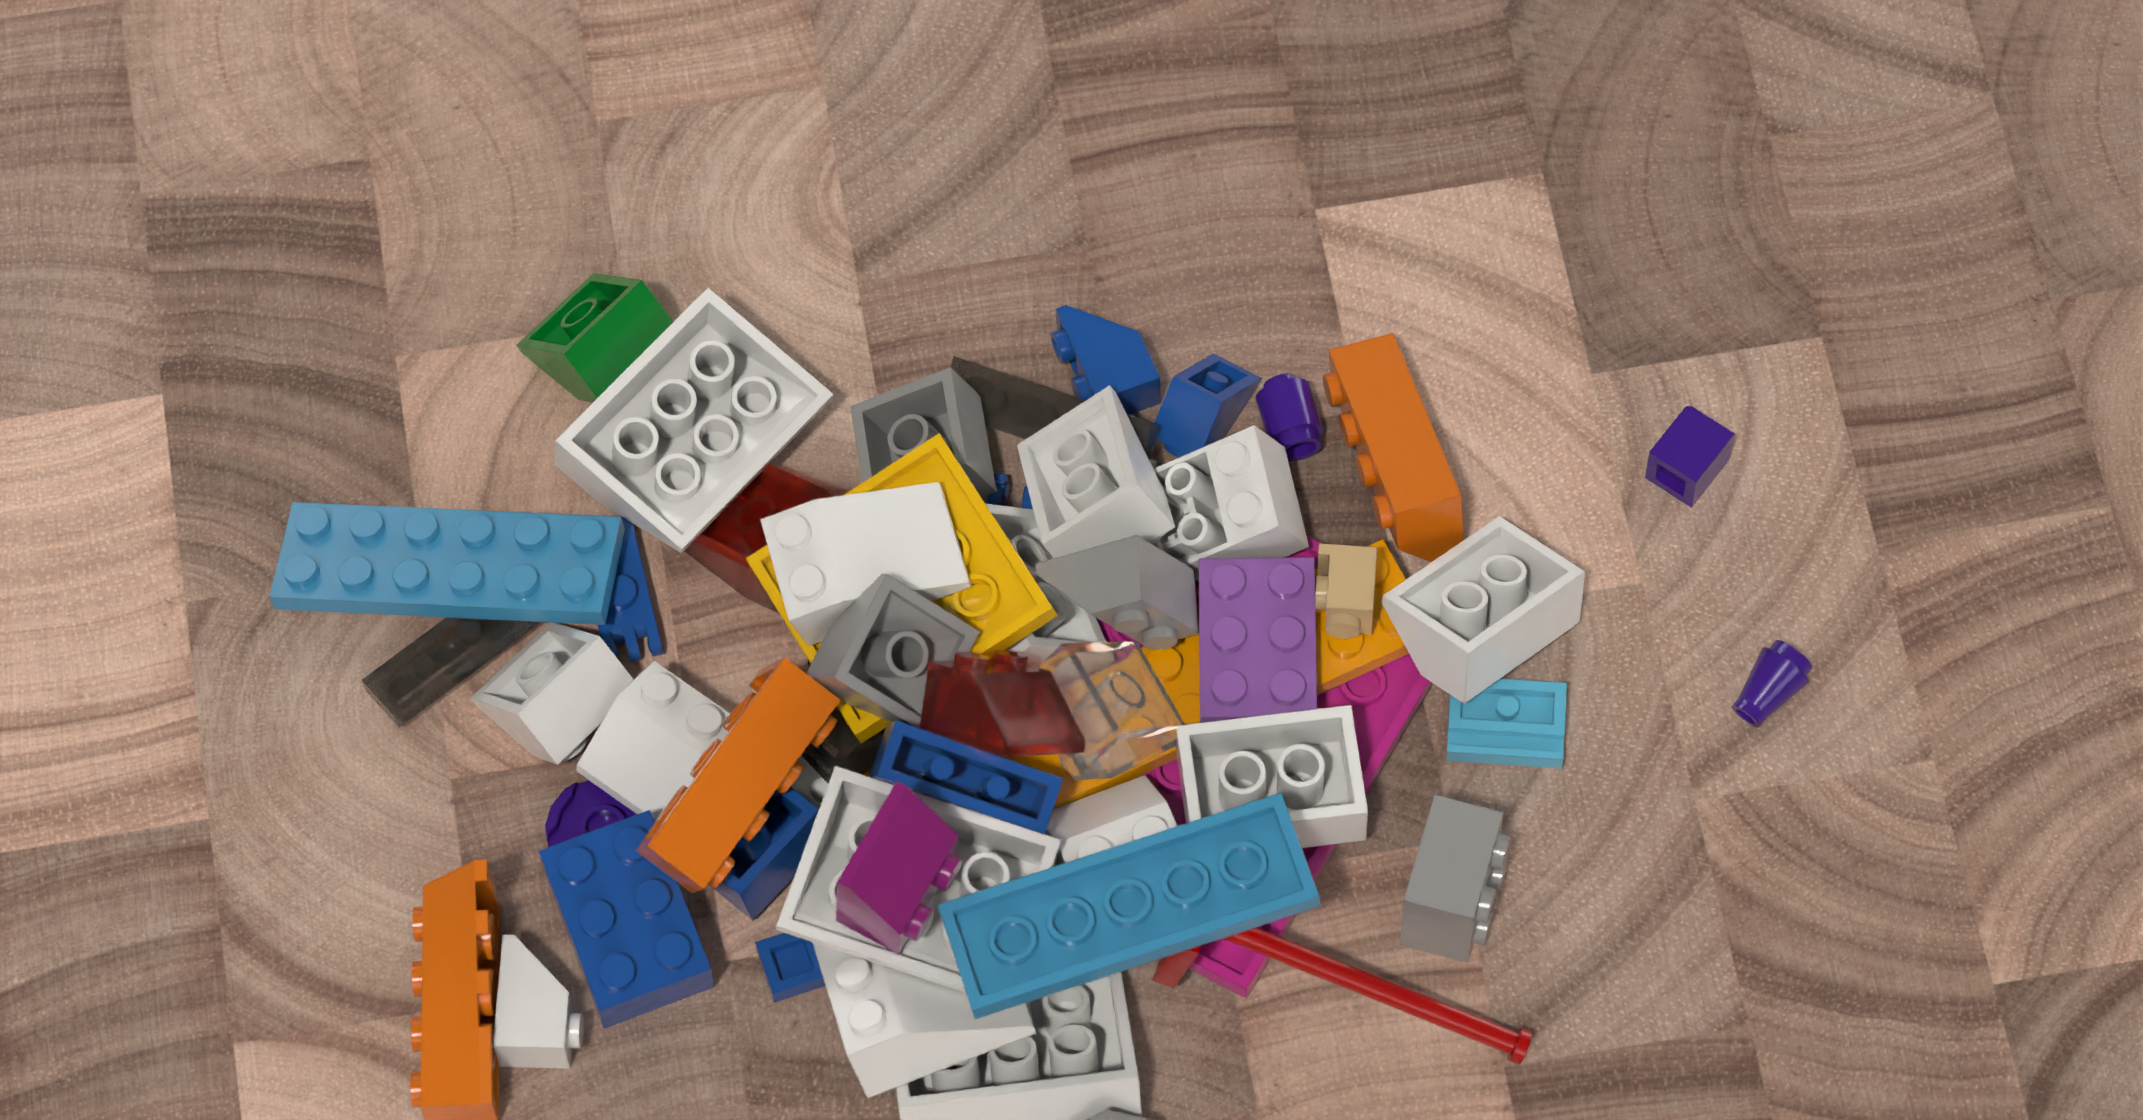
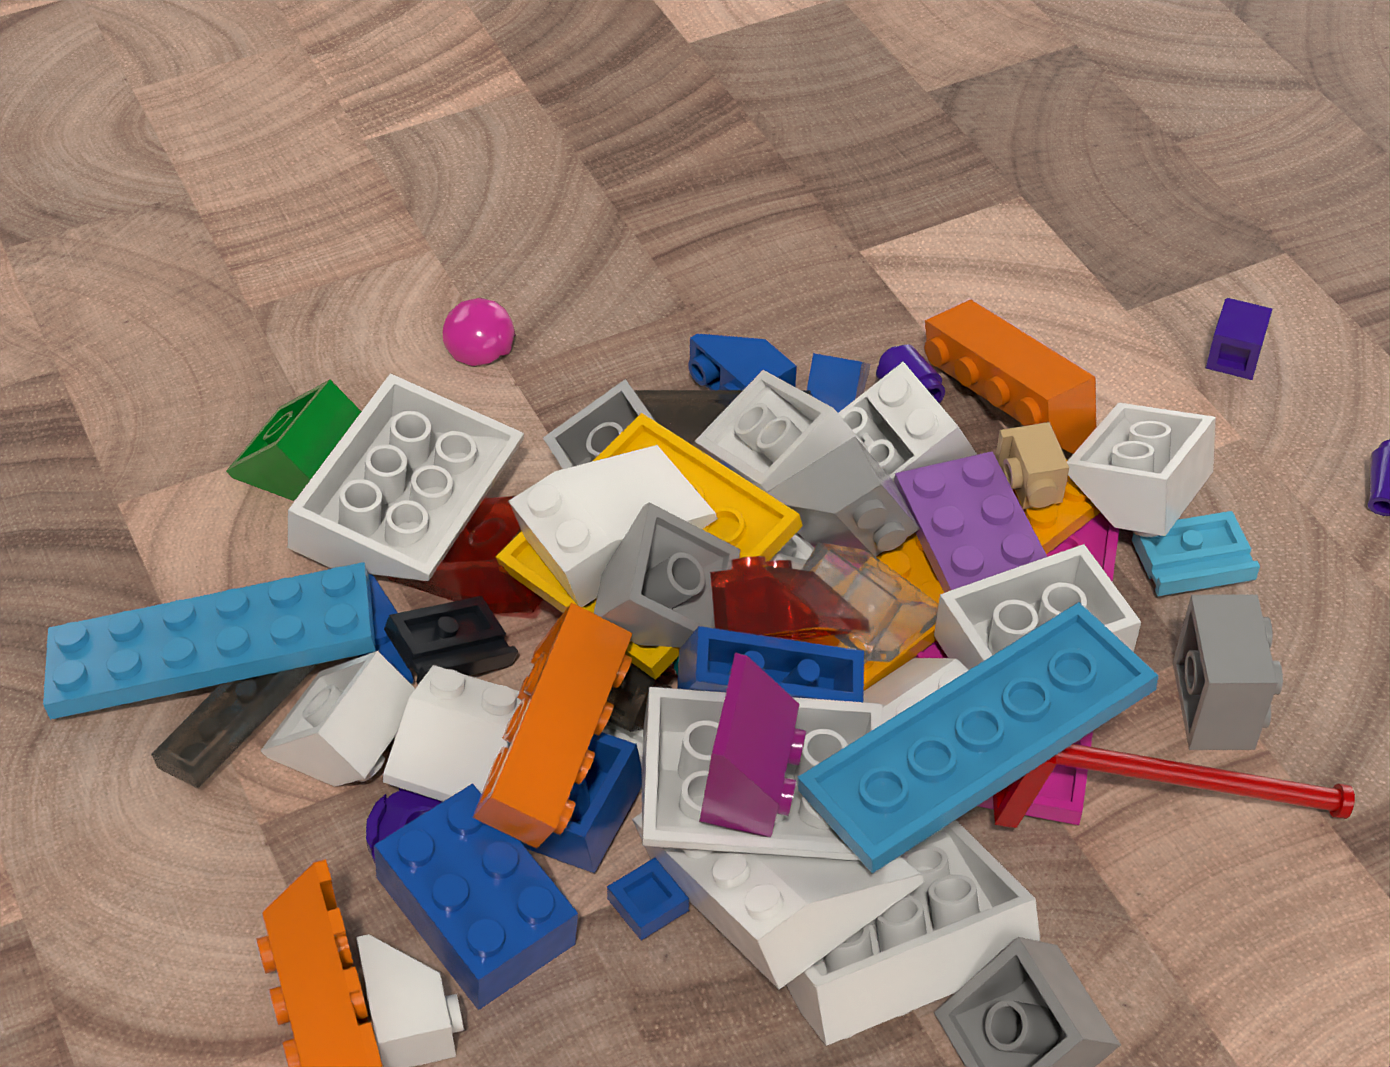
camera: 20 degrees left, 15 degrees down
none -> black plate [384,596,518,684]
none -> dark pink hair [443,298,516,366]

